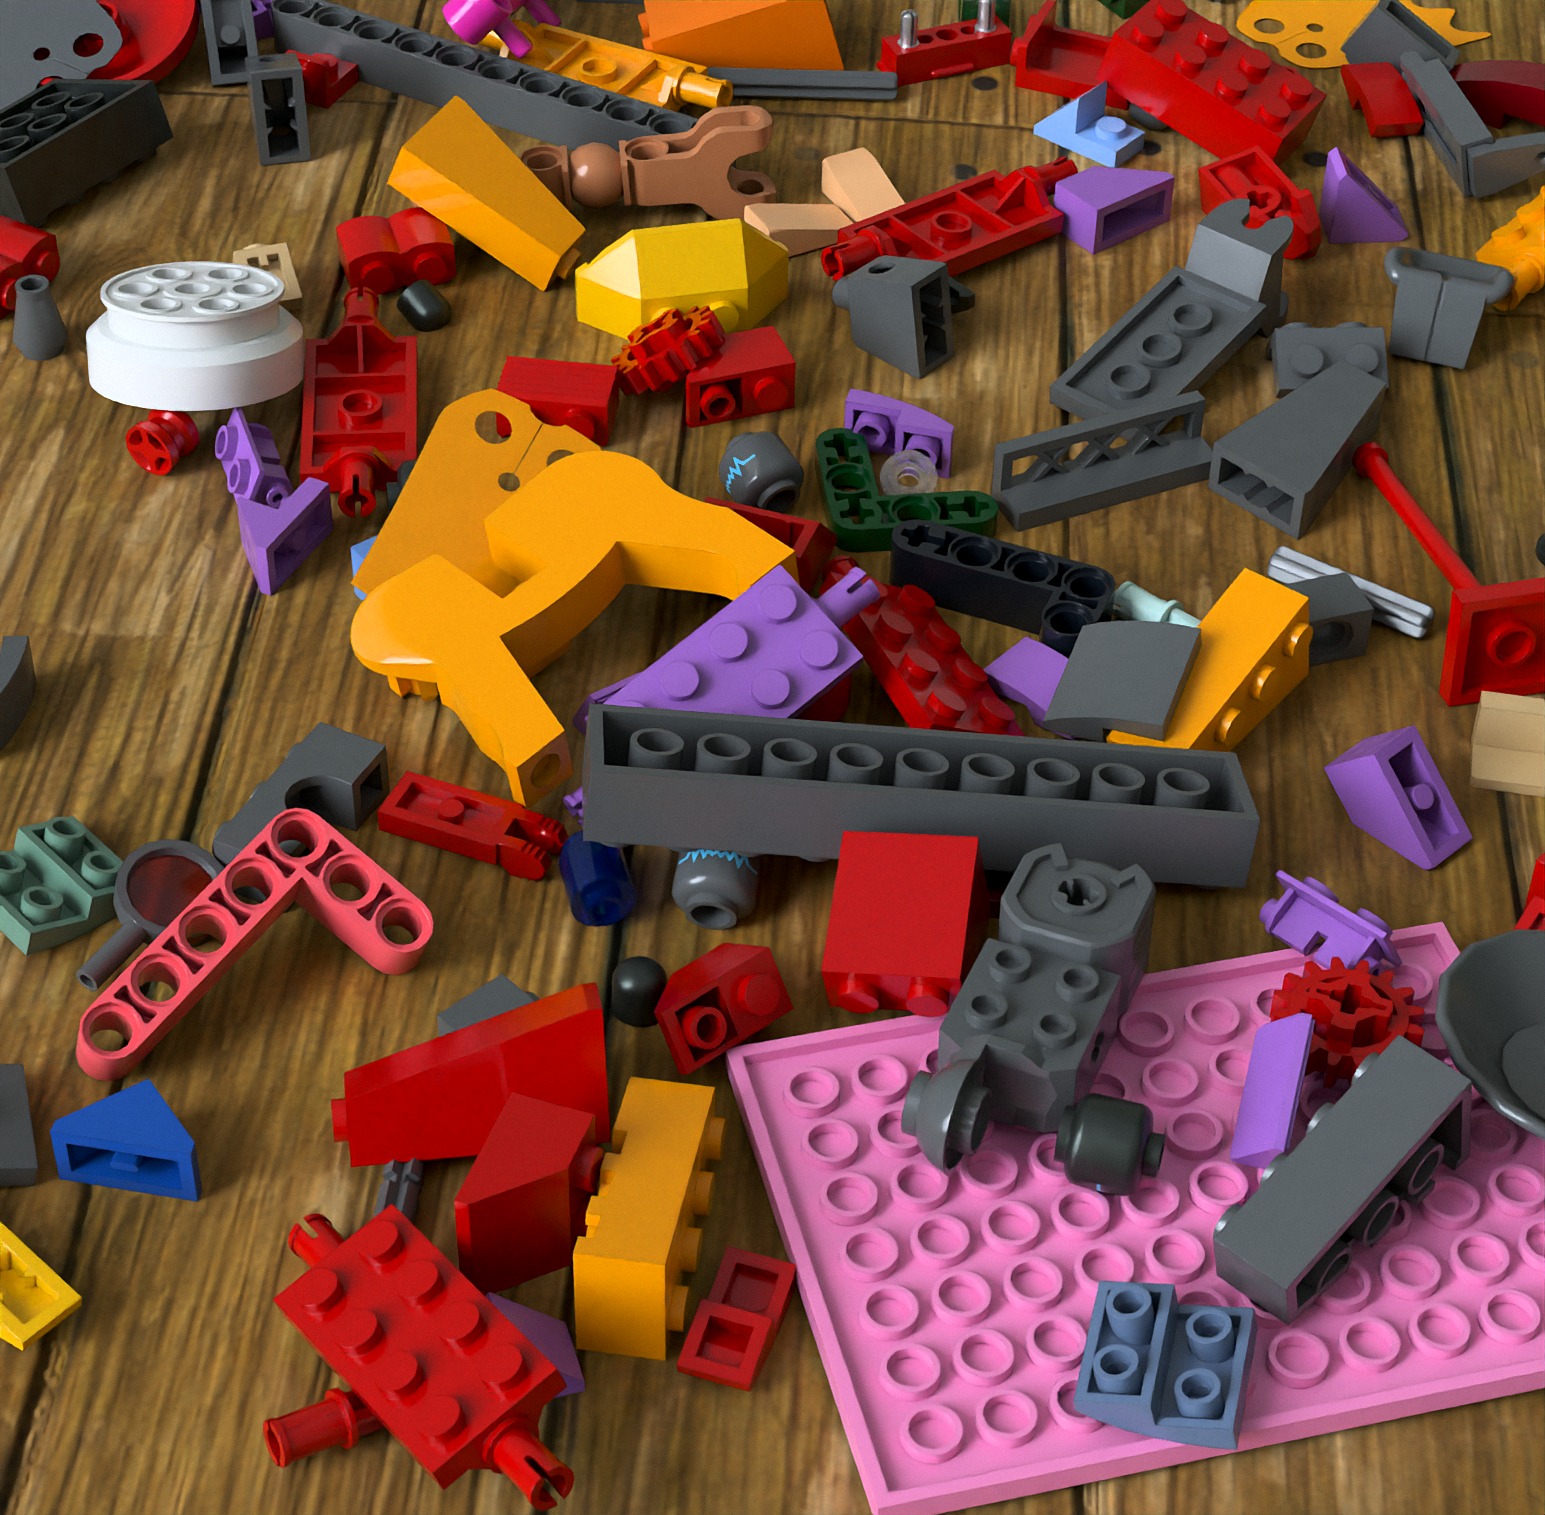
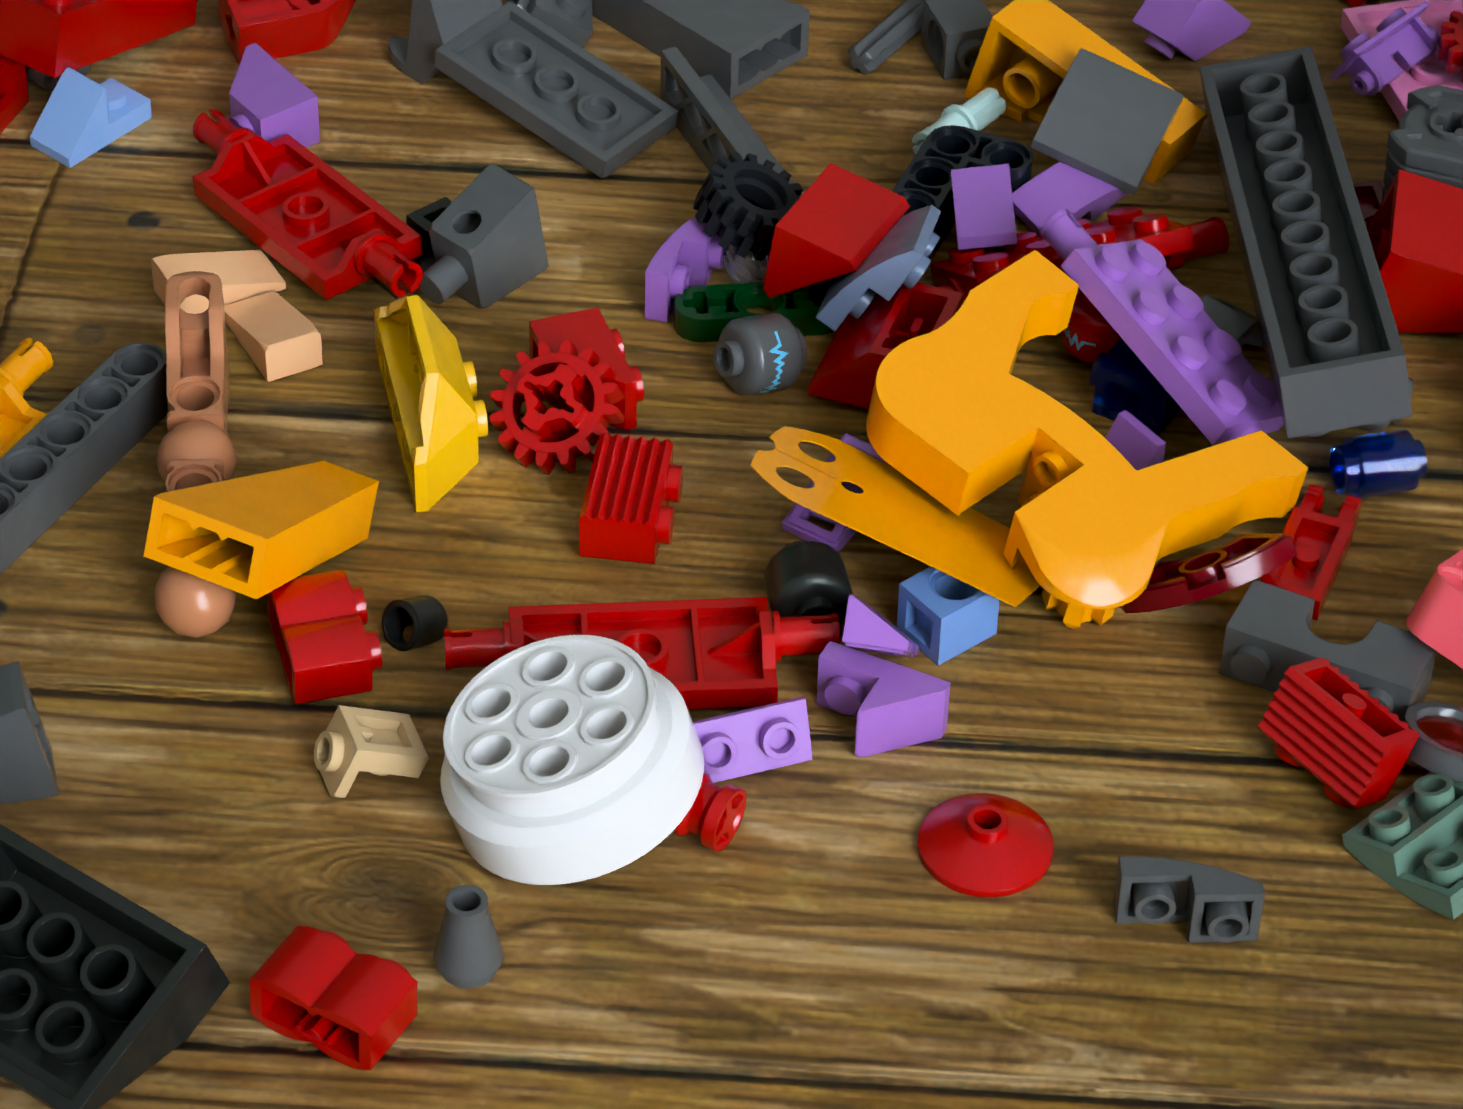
camera: 90 degrees left, 0 degrees up
none -> black tyre [693,153,803,261]
none -> red slope [763,163,910,298]
none -> sand blue slope [816,205,941,331]
none -> medium lavender slope [842,594,919,658]
none -> red dish [917,793,1054,897]
none -> medium lavender slope [951,164,1017,250]
none -> dark red tile [1123,533,1297,613]
none -> red brick [1257,657,1419,810]

